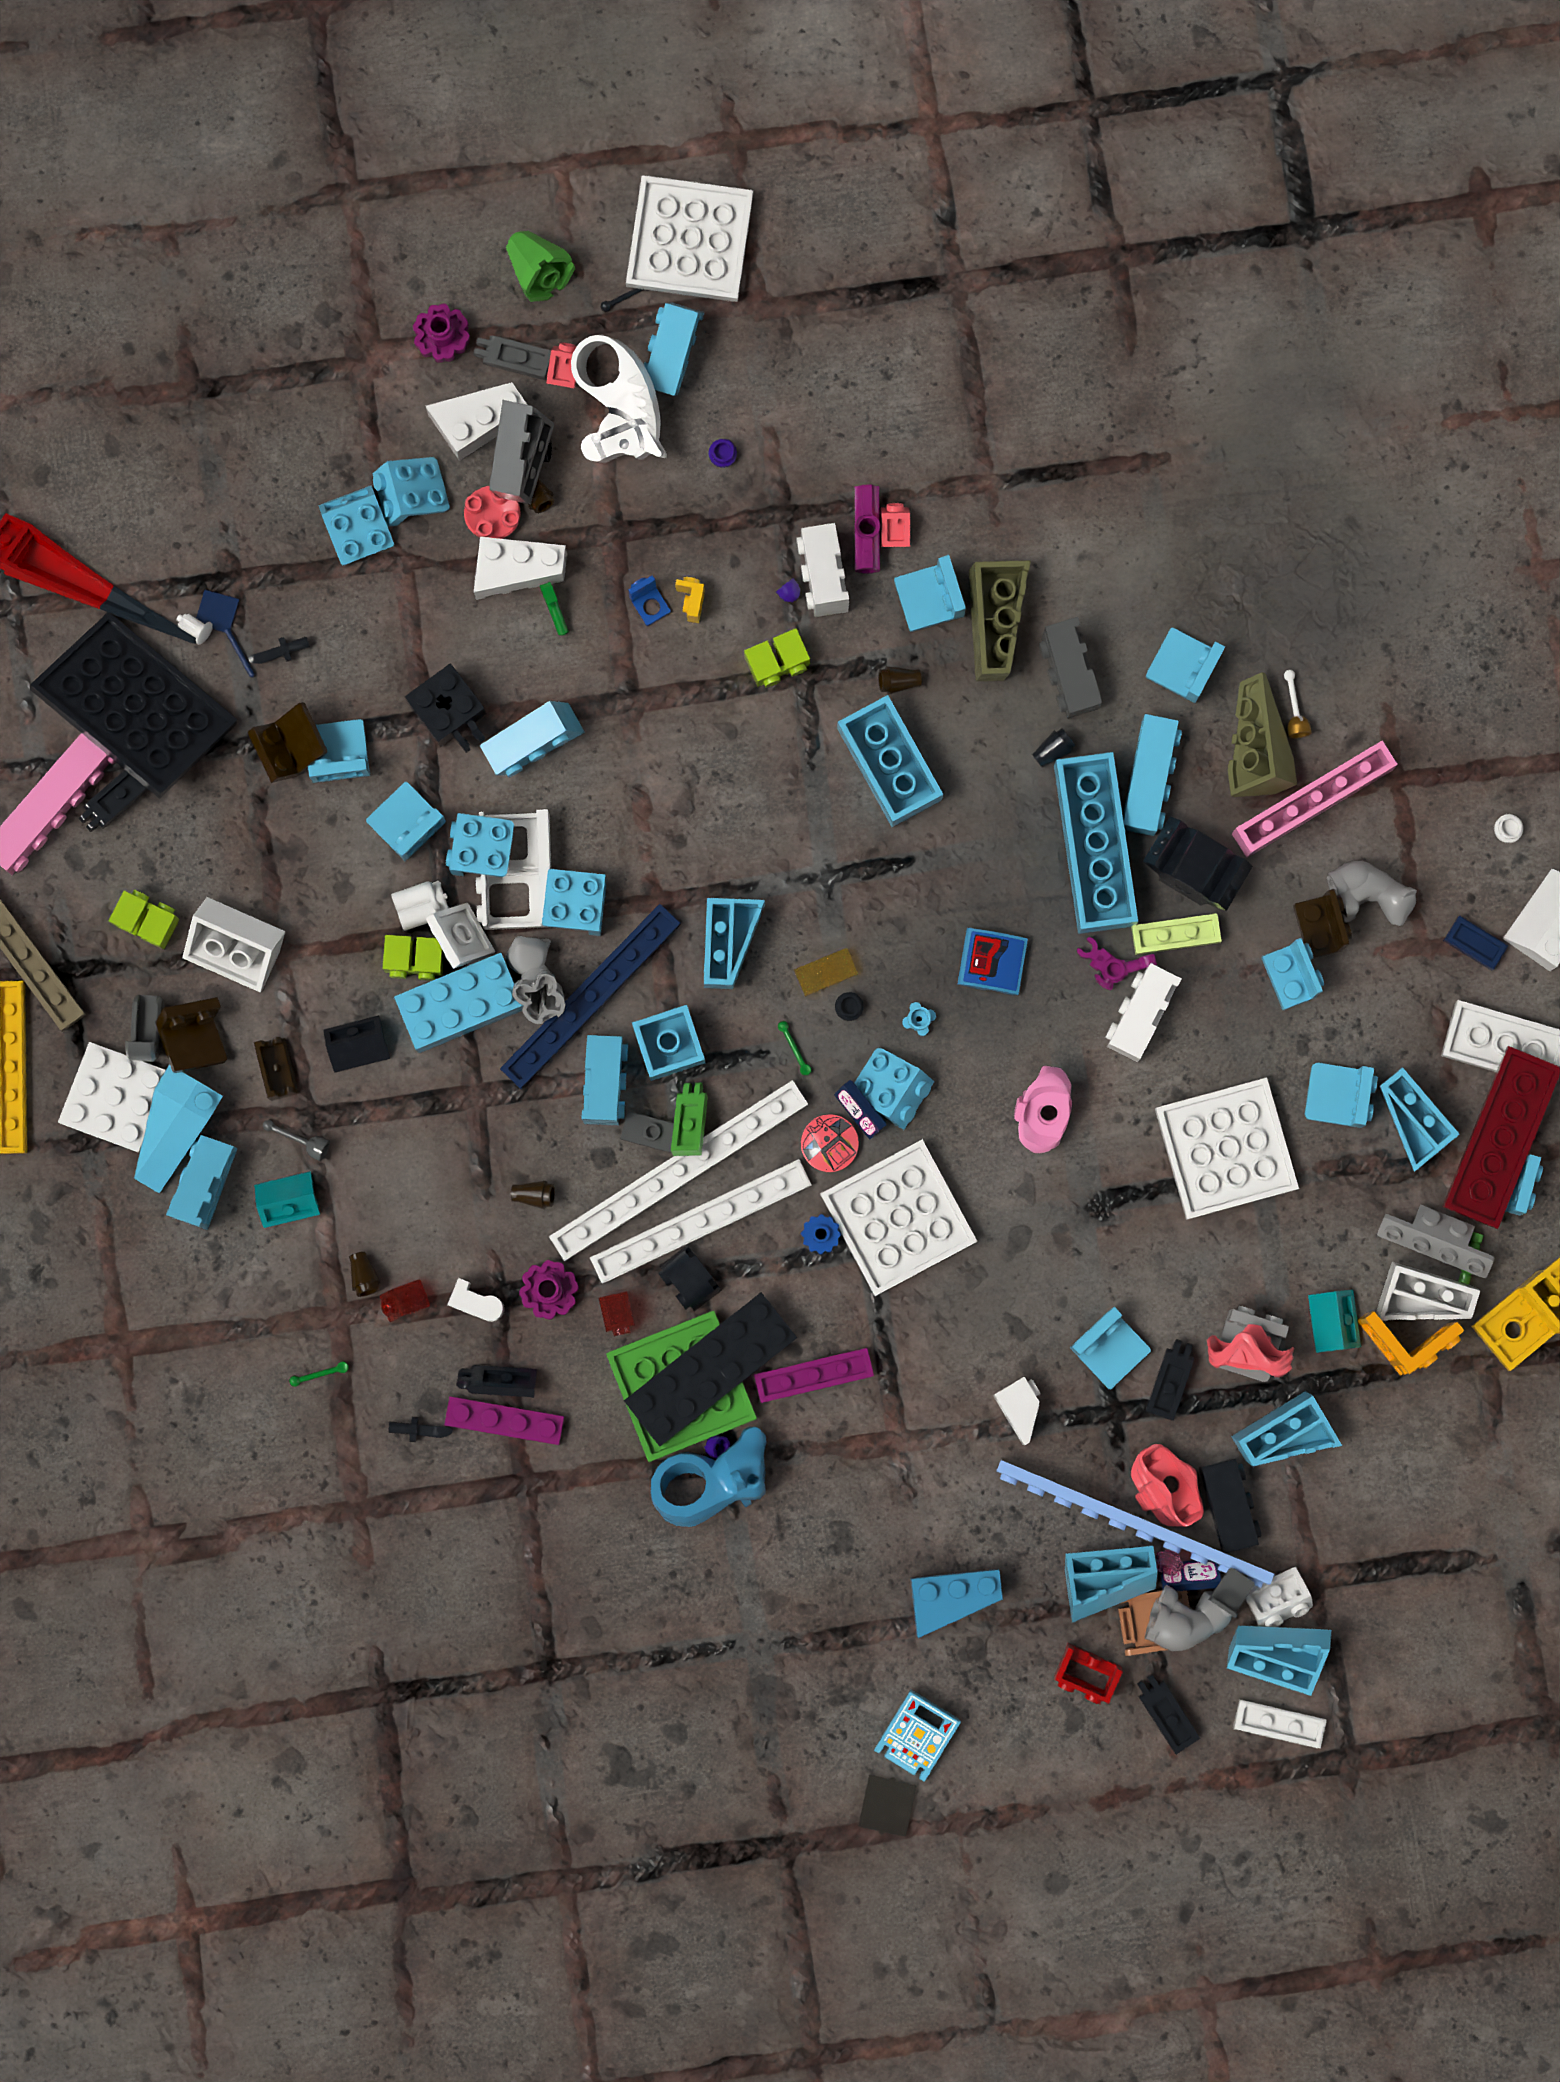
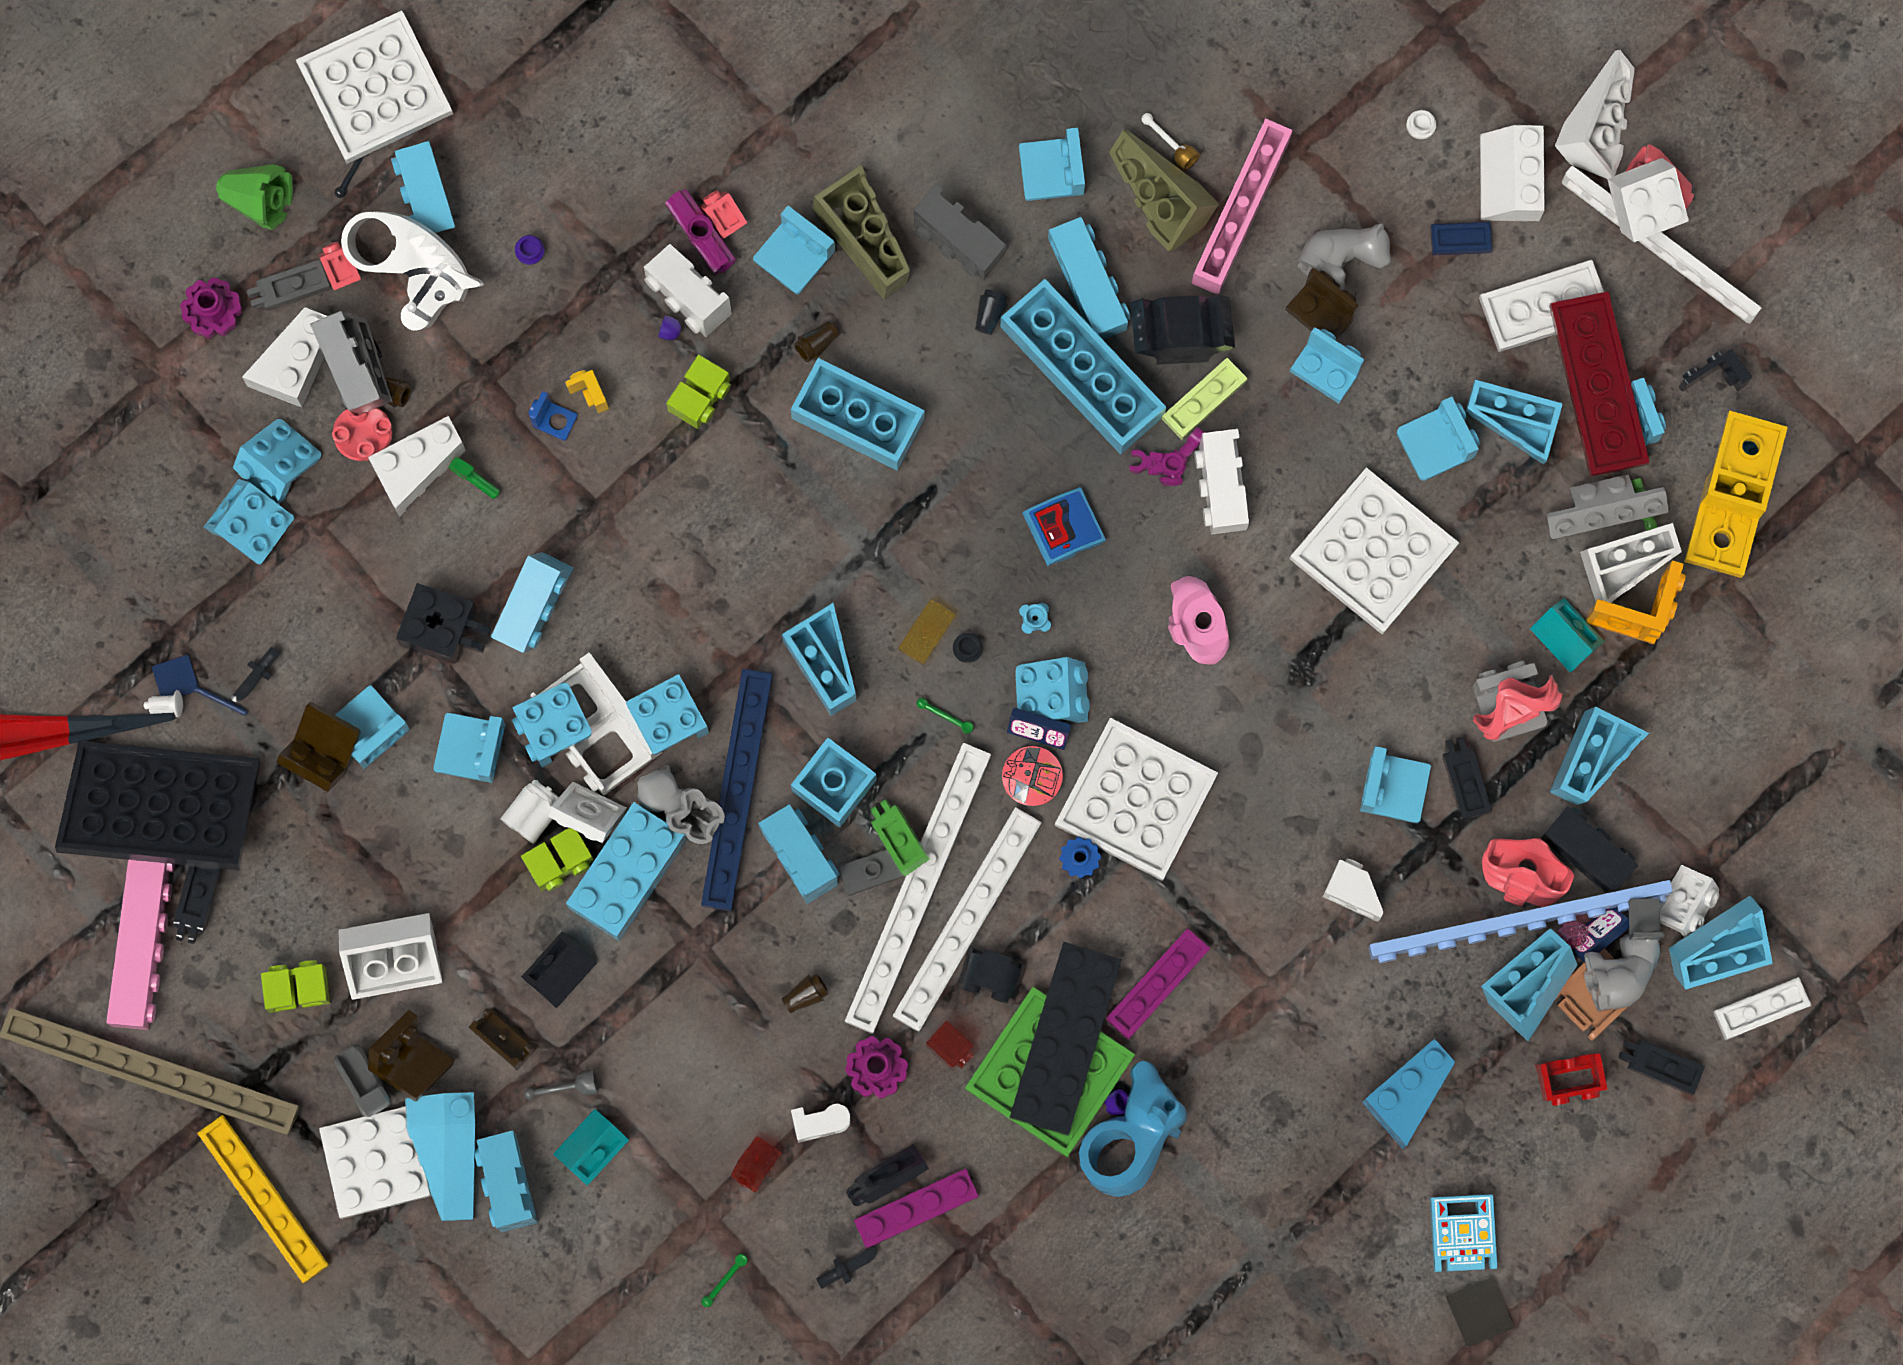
camera: 35 degrees left, 5 degrees down
dark brown cone [349,1252,380,1297] -> none

